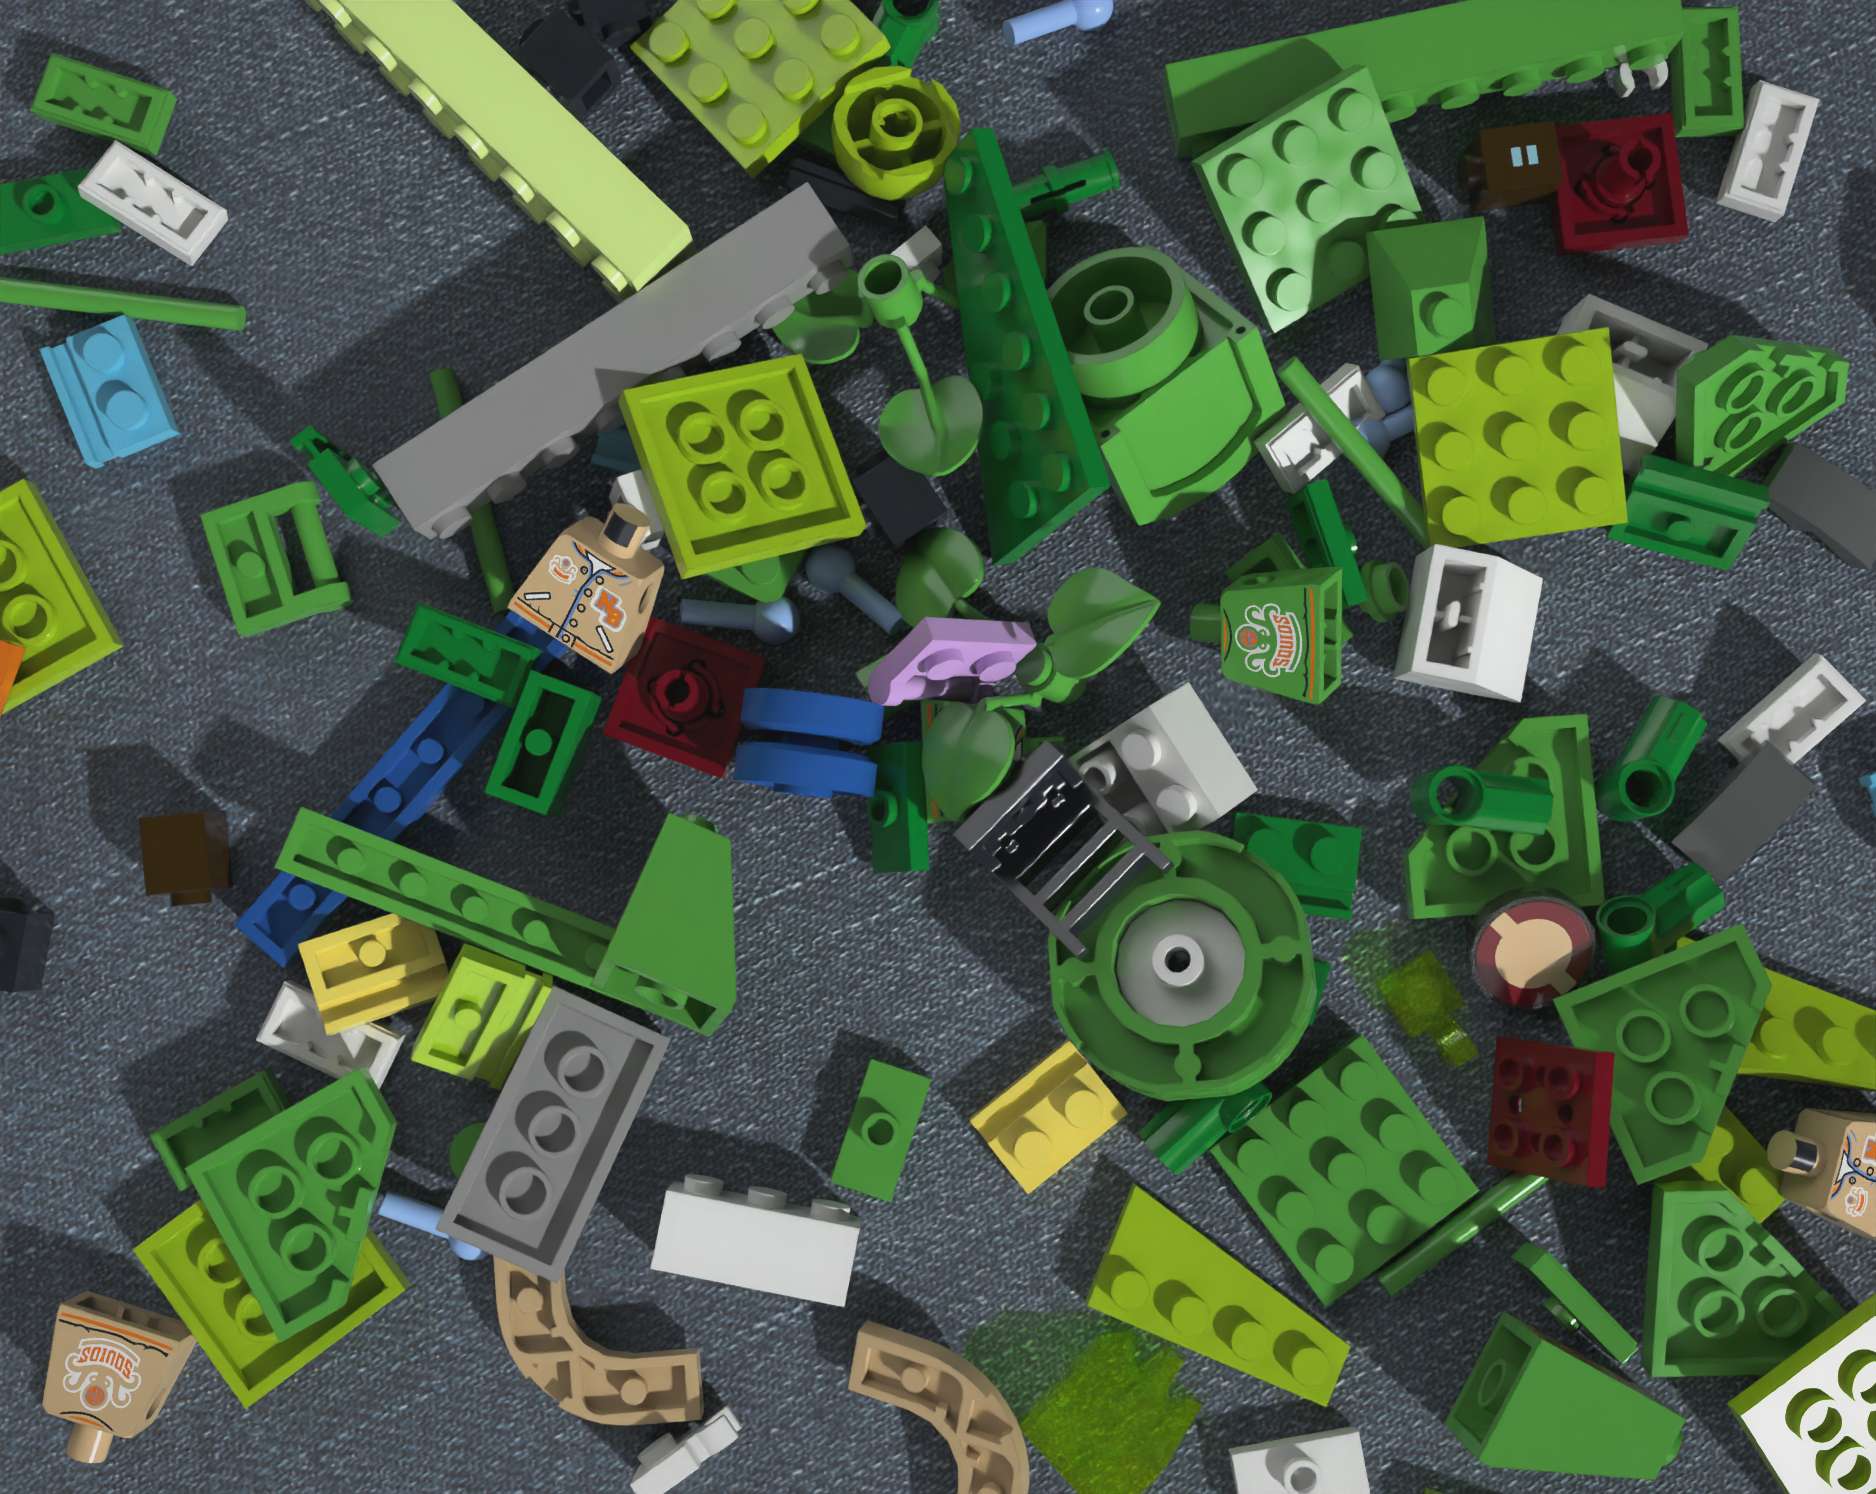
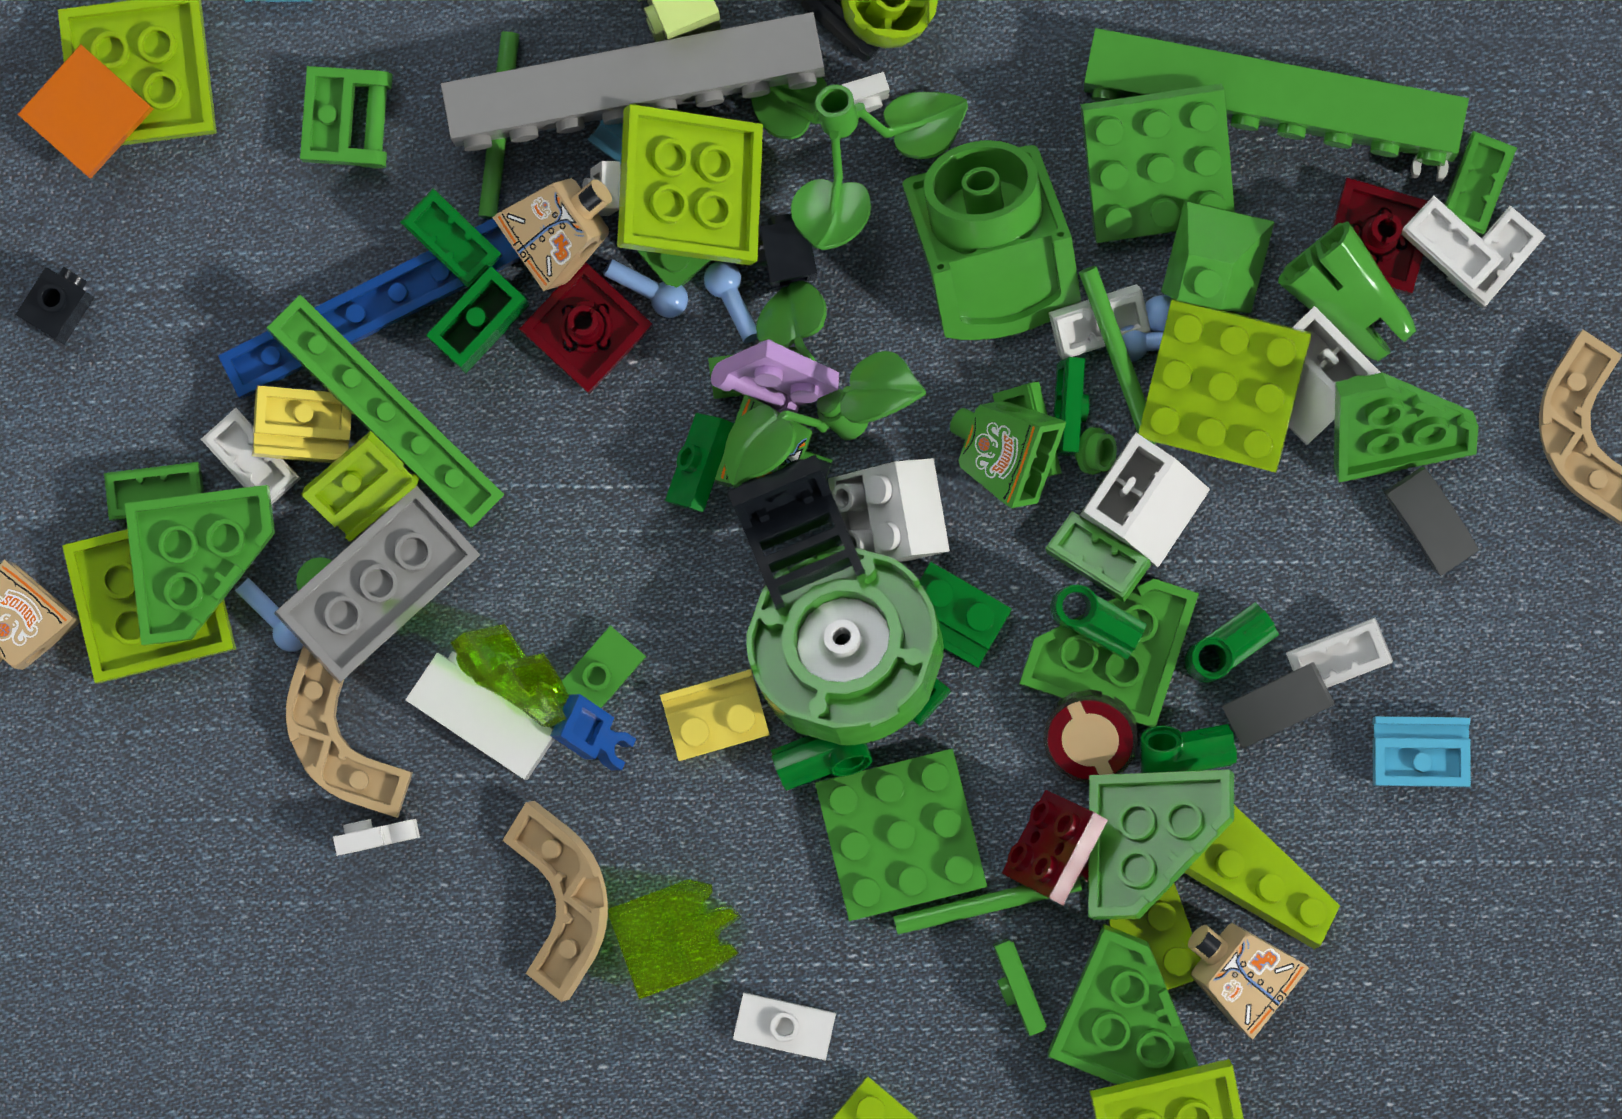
camera: 25 degrees right, 0 degrees up
dark brown brick [139,811,233,907] -> none
green plate [289,424,401,538] -> none
bright green slope [590,812,737,1037] -> none
blue wheel [733,688,884,799] -> none
green wing [943,128,1111,566] -> none
green pin [1012,149,1120,221] -> none
lime wing [1085,1182,1351,1407] -> none
clear neon green plate [1372,950,1479,1067] -> none
bright green slope [1444,1311,1686,1480] -> none
dark brown brick [1457,121,1564,212] -> none
green plate [1606,453,1771,571] -> none
none -> clear neon green plate [450,624,569,727]
none -> blue plate [550,694,636,771]
none -> bright green plate [1045,511,1151,602]
none -> bright green piece [1278,222,1416,362]
none -> white plate [1401,195,1504,296]

